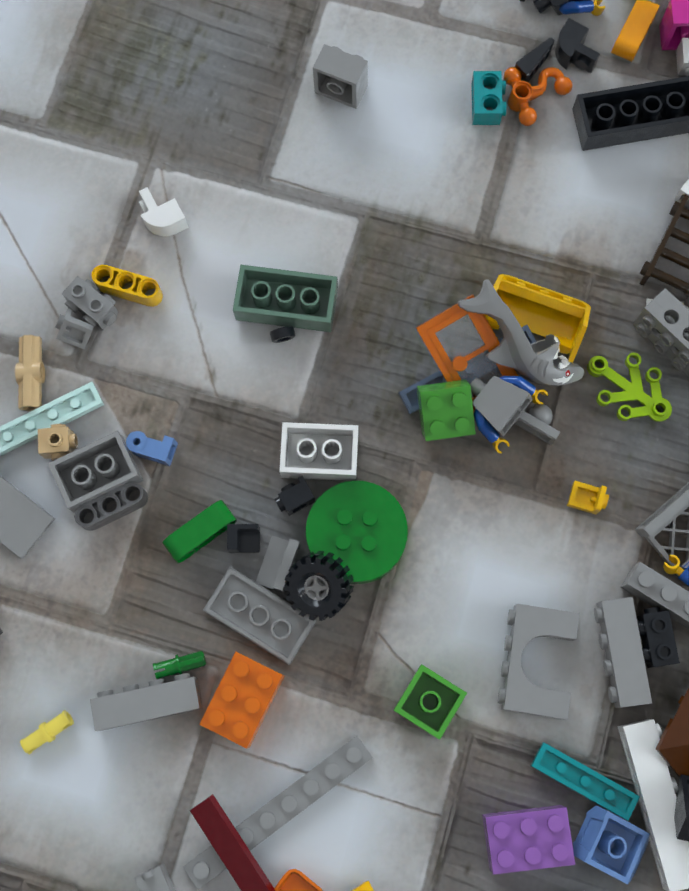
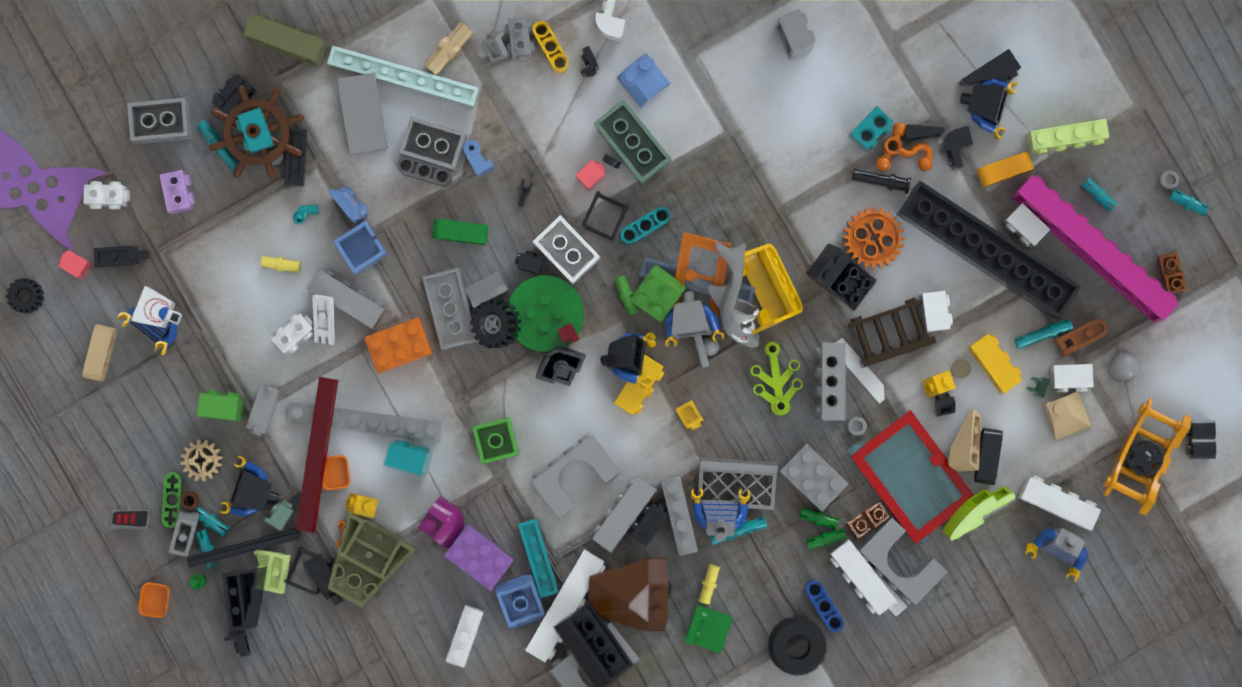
camera: 40 degrees right, 10 degrees up
tan brick [38,424,78,461] -> none
green axle [153,651,206,679] -> none
black panel [227,524,260,553] -> none
none -> white brick [271,314,314,354]
none -> teal arm [293,205,319,224]
none -> white hinge [313,294,335,346]
none -> medium blue slope [328,186,368,226]
none -> medium blue piece [333,221,388,275]
none -> teal brick [383,440,433,476]
none -> magenta brick [417,496,464,549]
none -> black hand [518,179,532,207]
none -> black brick [535,347,586,386]
none -> dark red piece [558,323,580,344]
none -> coral brick [576,160,606,191]
none -> black bracket [580,46,599,78]
none -> black piece [582,191,629,241]
none -> black torso [600,332,656,390]
none -> bright green pin [614,276,639,316]
none -> yellow brick [614,354,665,416]
none -> medium blue slope [617,53,670,107]
none -> teal beam [621,207,670,245]
none -> black slope [806,243,877,311]
none -> orange gear [842,207,905,269]
none -> black pin [852,168,911,194]

